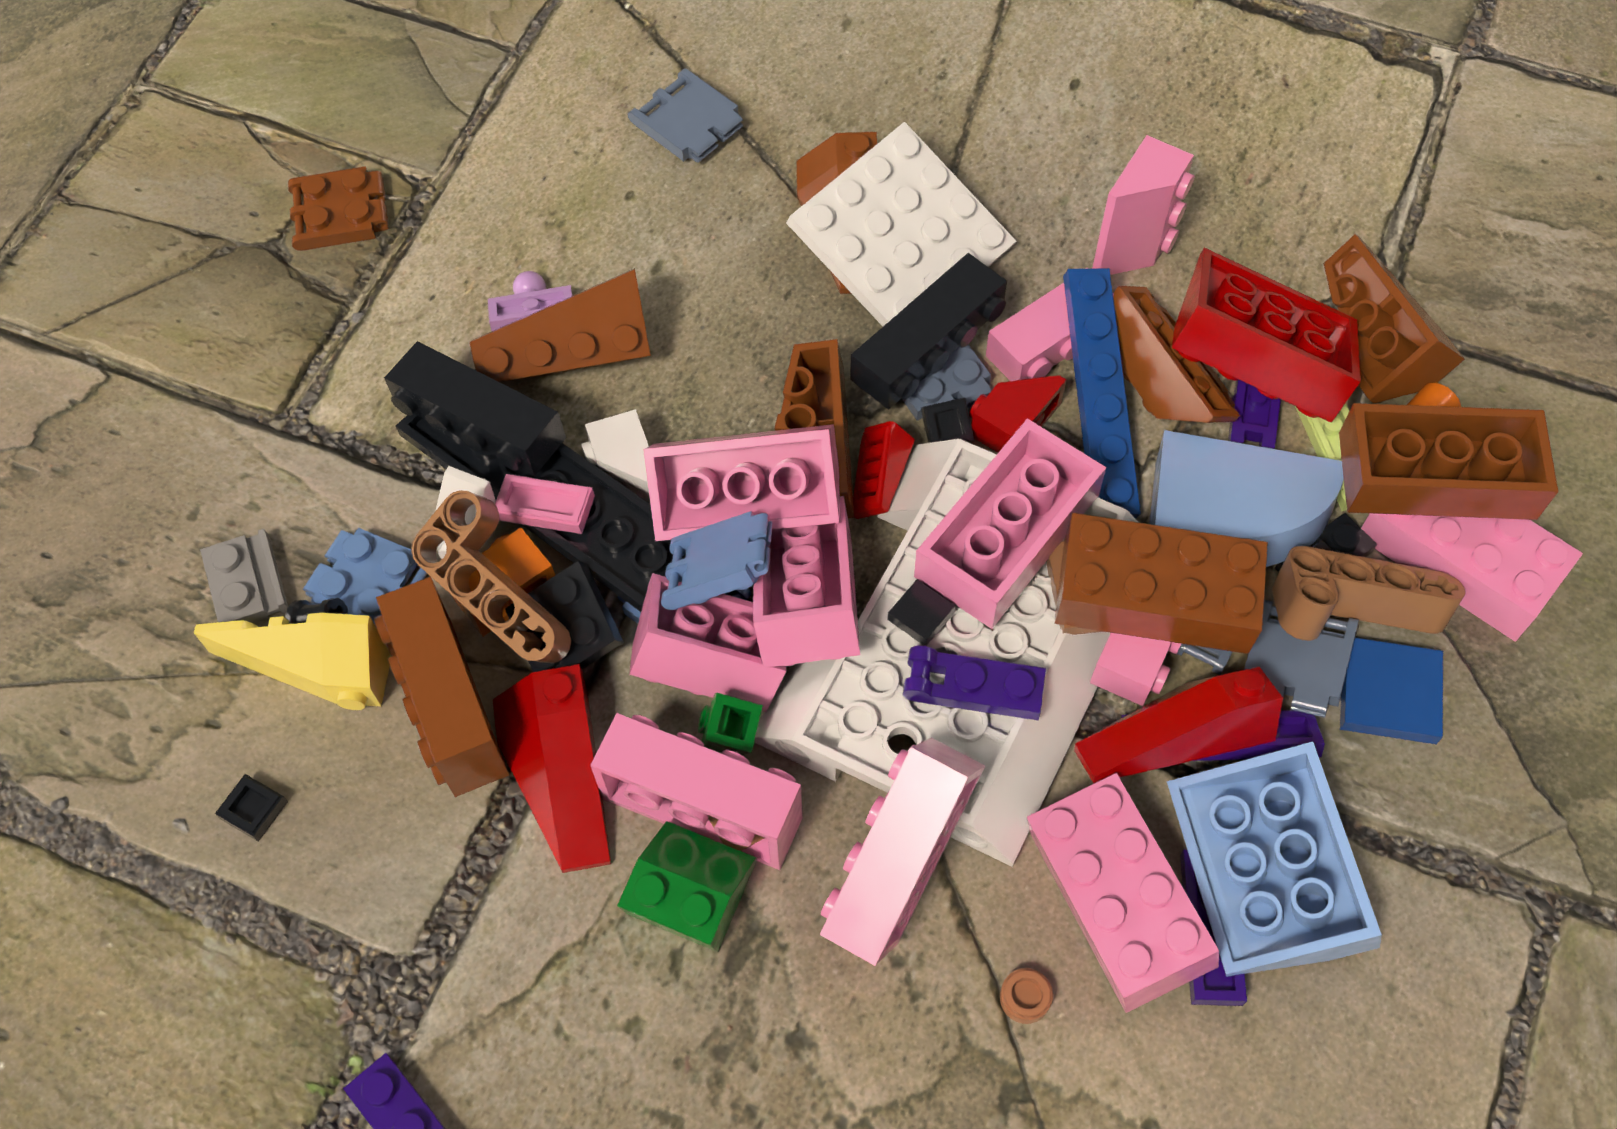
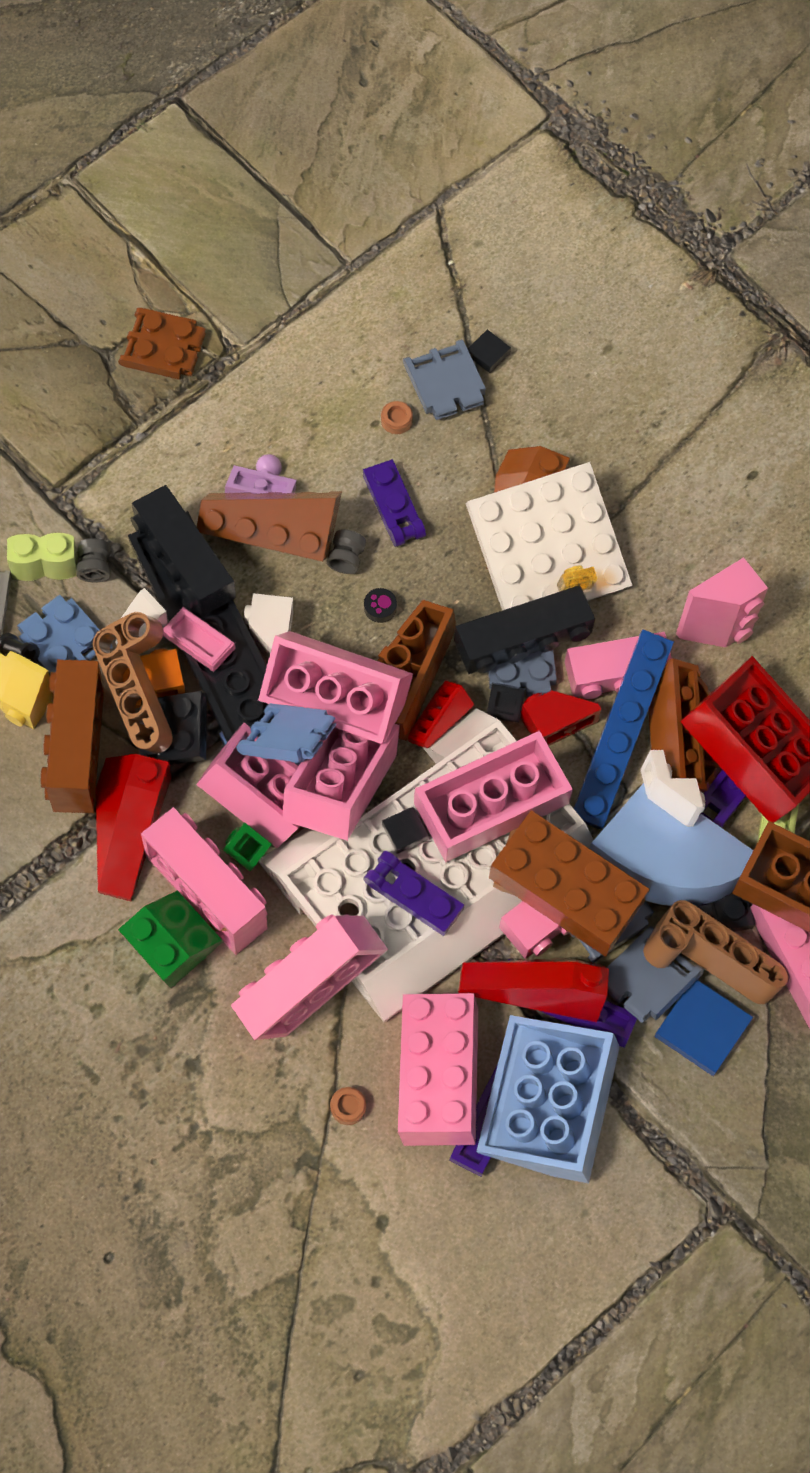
camera: 20 degrees right, 5 degrees up
none -> yellowish green brick [7,533,78,581]
none -> dark grey wheel [76,539,111,583]
none -> dark grey wheel [327,529,366,574]
none -> dark purple plate [363,459,426,547]
none -> black tile [364,588,397,623]
none -> nougat tile [381,401,413,434]
none -> black tile [467,329,511,373]
none -> clear yellow plate [557,565,597,592]
none -> white slope [641,750,705,827]

